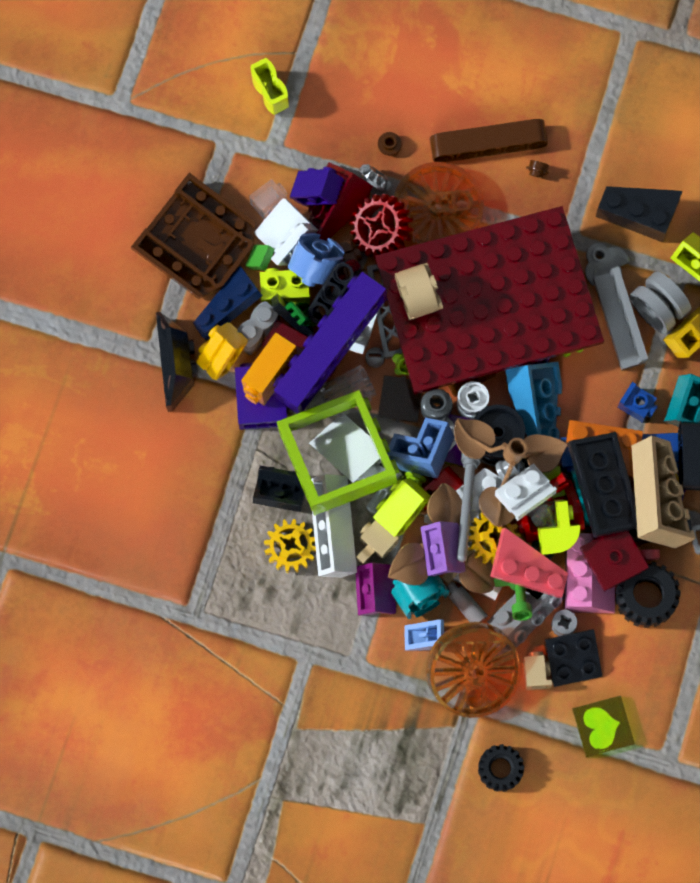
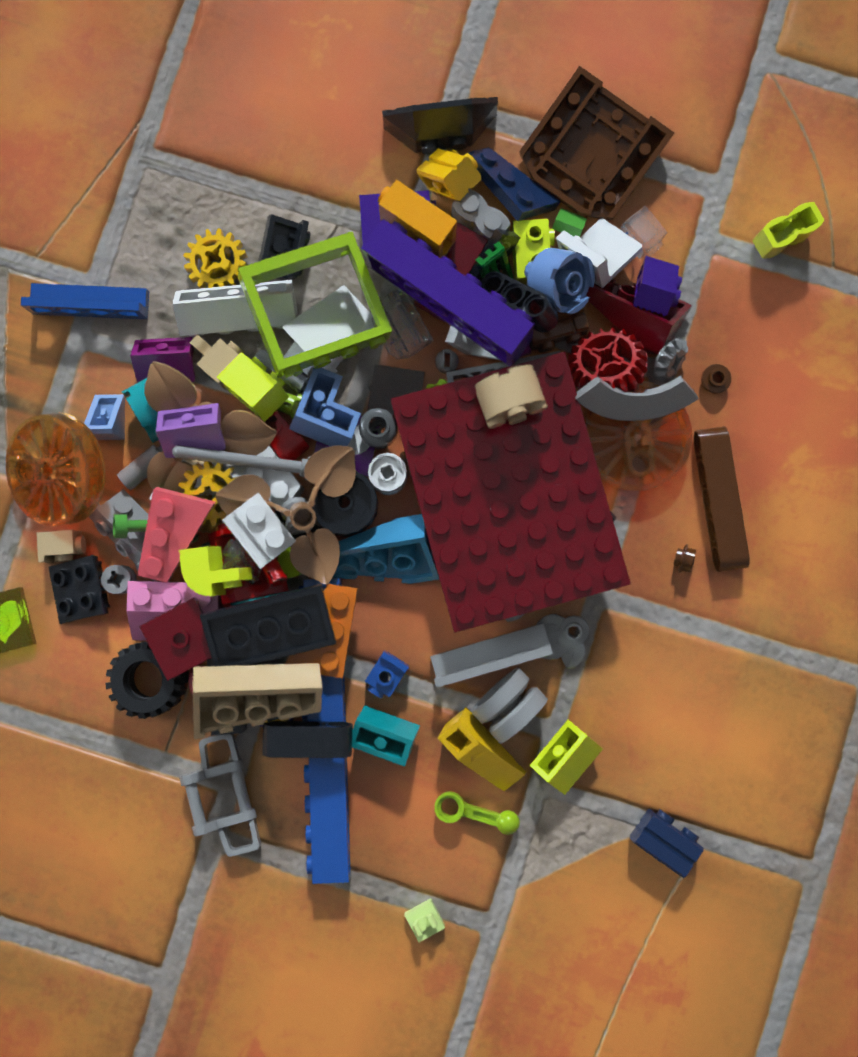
camera: 85 degrees right, 10 degrees up
black wedge [596,186,683,242] -> none
none -> blue fence [20,283,150,320]
none -> light grey tile [575,375,699,421]

